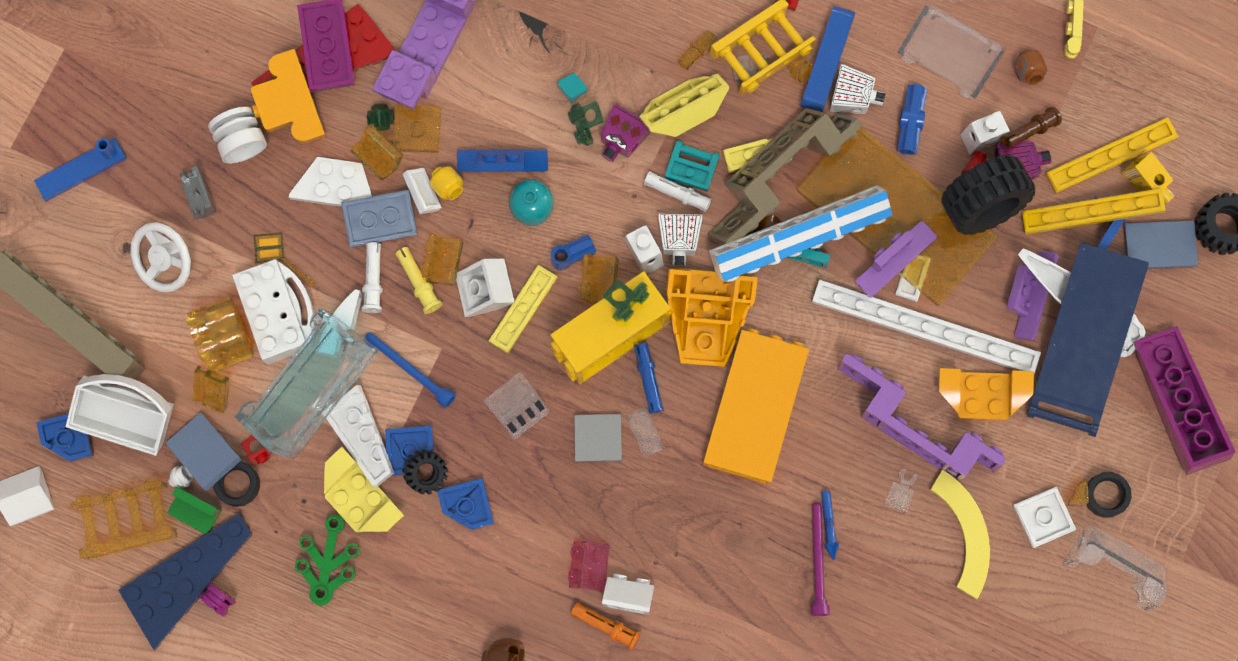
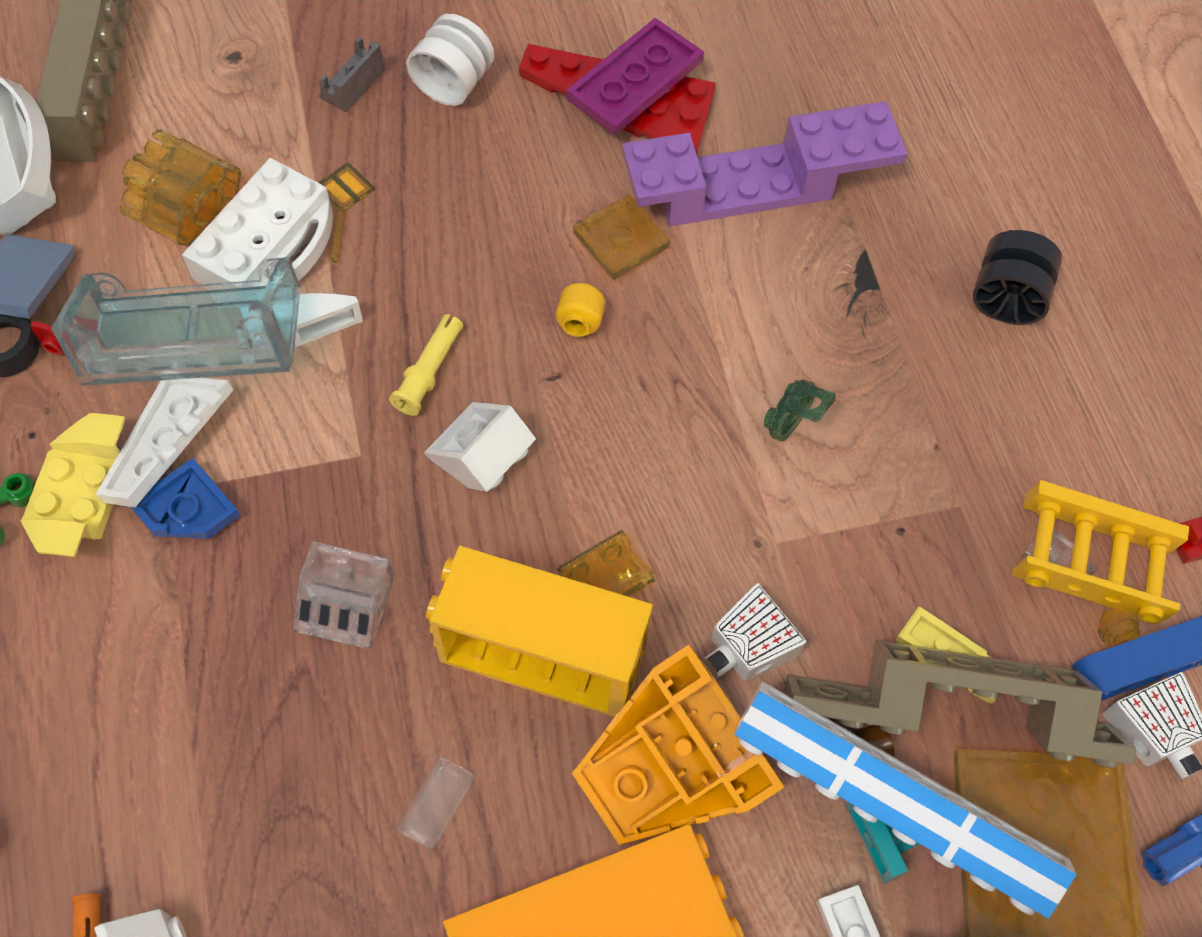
camera: 45 degrees right, 15 degrees down
white piece [130,222,191,293] -> none
clear yellow plate [193,366,229,413] -> none
light orange brick [251,49,325,144] -> none
white wing [289,157,372,207] -> none
sand blue tile [341,190,418,247] -> none
clear yellow bracket [351,124,404,180] -> none
white pin [361,242,383,313] -> none
blue piece [365,332,456,409] -> none
clear green gear [366,104,395,131] -> none
white tile [402,168,442,214] -> none
black tyre [402,449,448,495] -> none
clear yellow bracket [421,234,464,286] -> none
blue plate [437,478,494,530] -> none
blue bracket [457,149,548,172] -> none
light yellow tile [489,265,558,354] -> none
teal cylinder [509,180,554,226] -> none
blue piece [551,235,596,271] -> none
teal slope [557,73,589,103] -> none
clear pink bracket [568,541,610,592] -> none
light grey tile [574,414,622,462] -> none
magenta torso [601,104,651,162] -> none
clear green bracket [603,279,650,322] -> none
white torso [623,225,664,275] -> none
blue pin [634,343,664,414] -> none
light yellow wedge [640,74,729,137] -> none
white pin [644,171,712,212] -> none
teal plate [665,140,720,192] -> none
clear yellow axle [677,30,716,70] -> none

